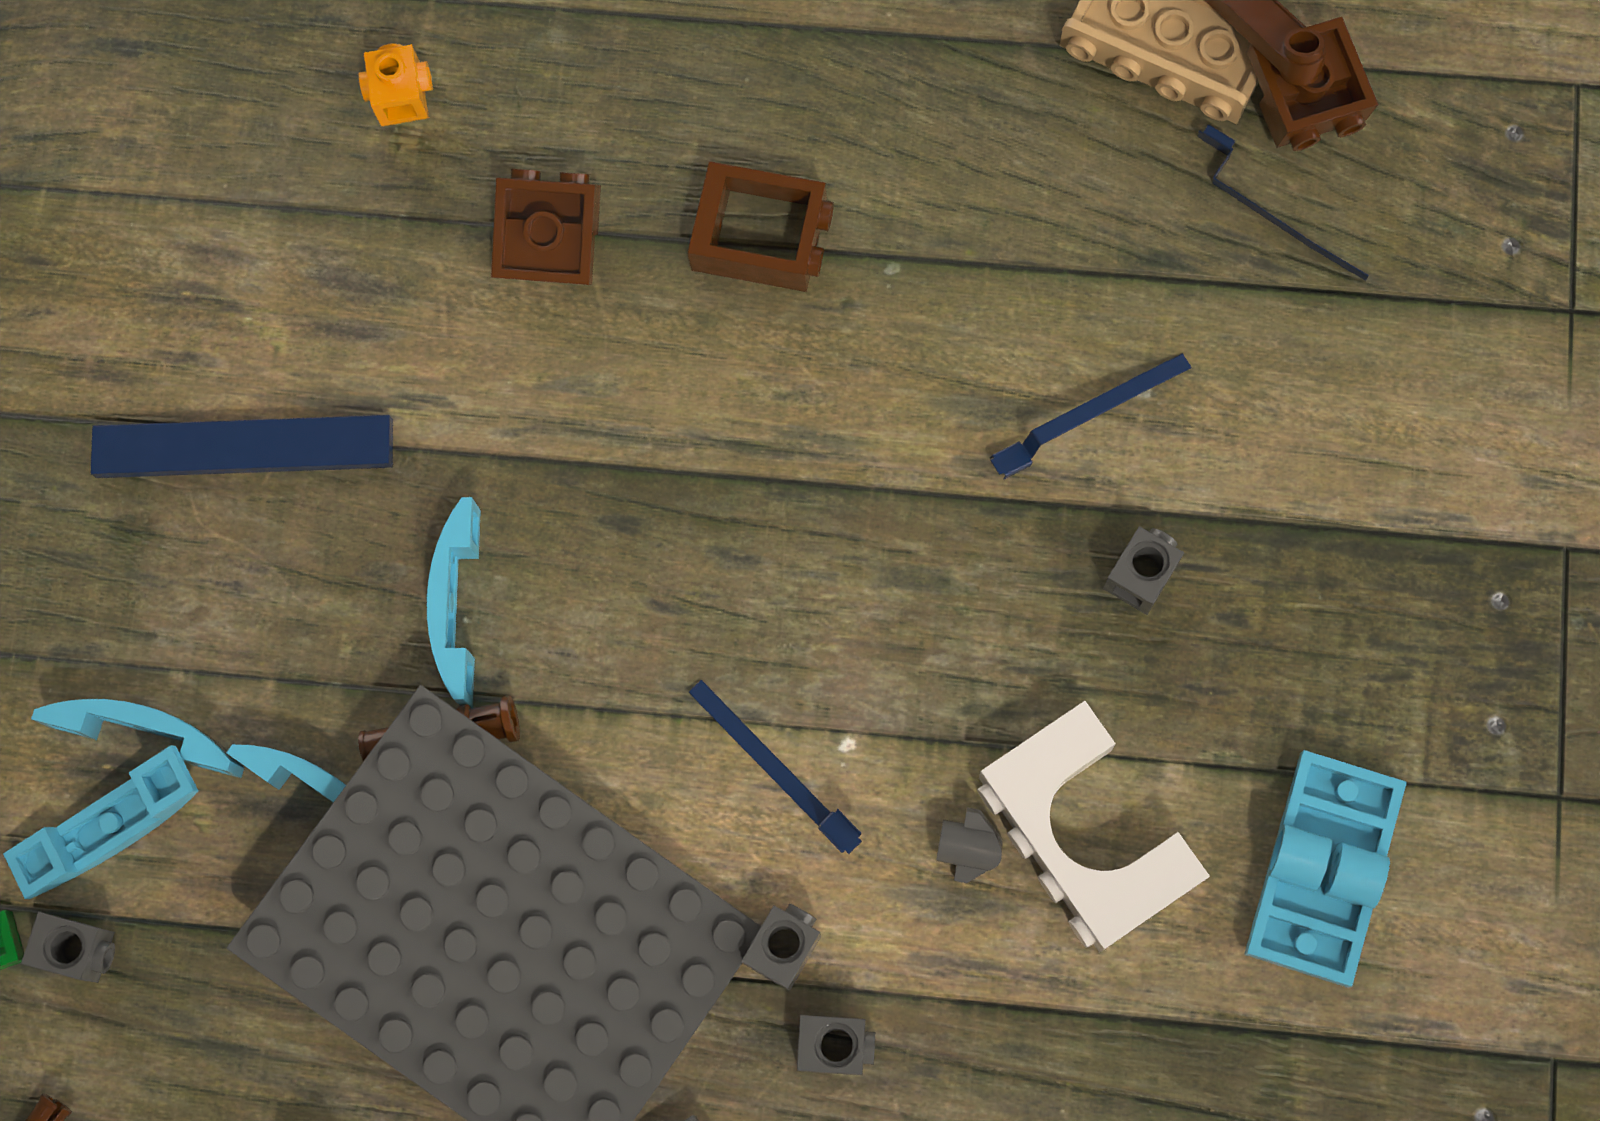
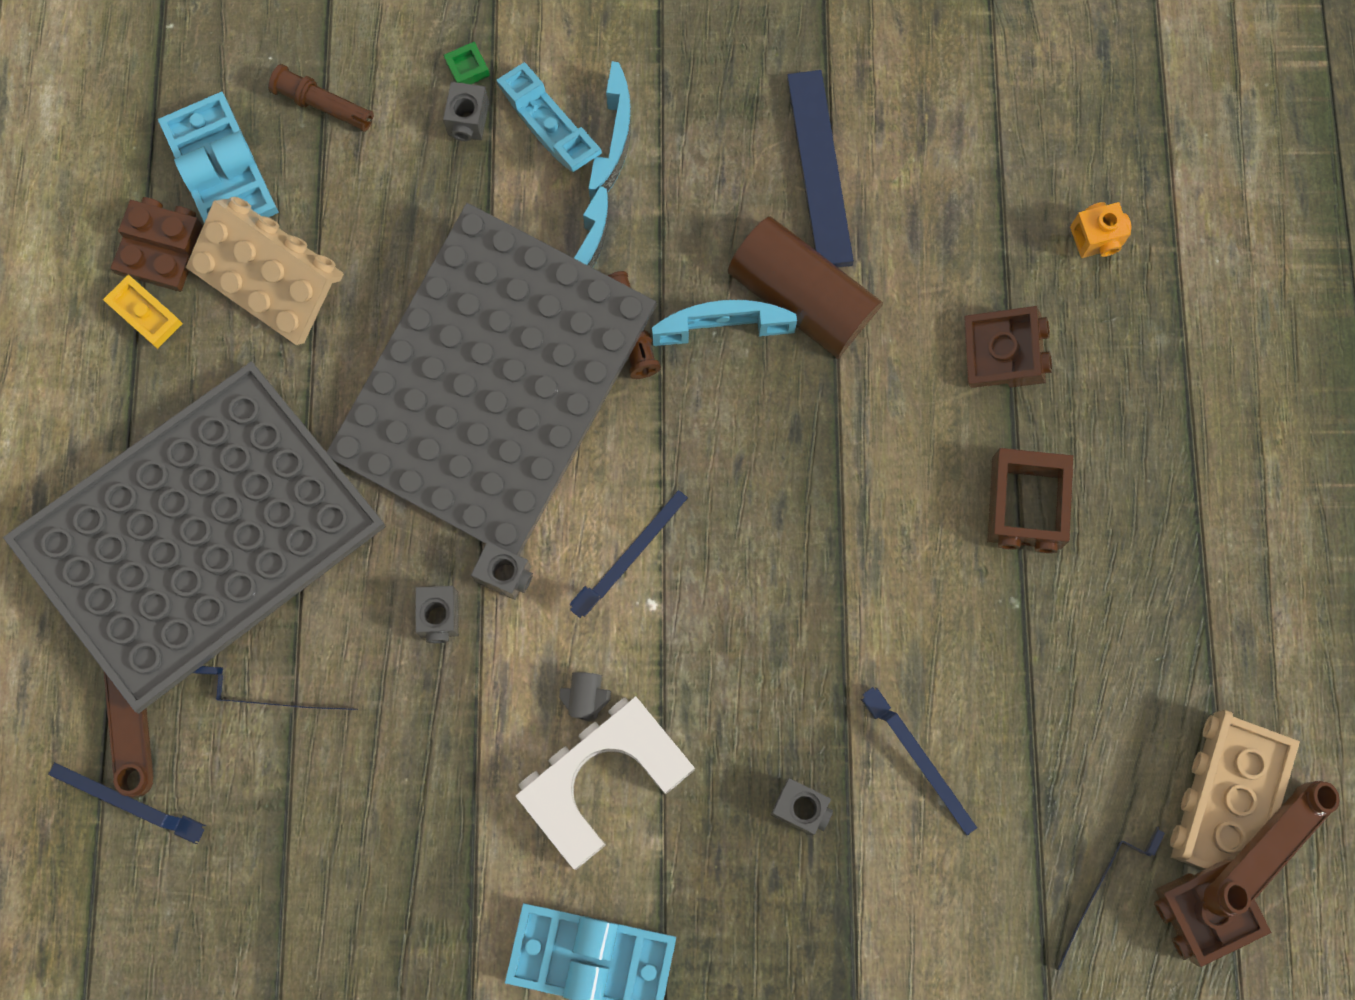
camera: 75 degrees right, 0 degrees up
none -> reddish brown brick [728,216,883,359]

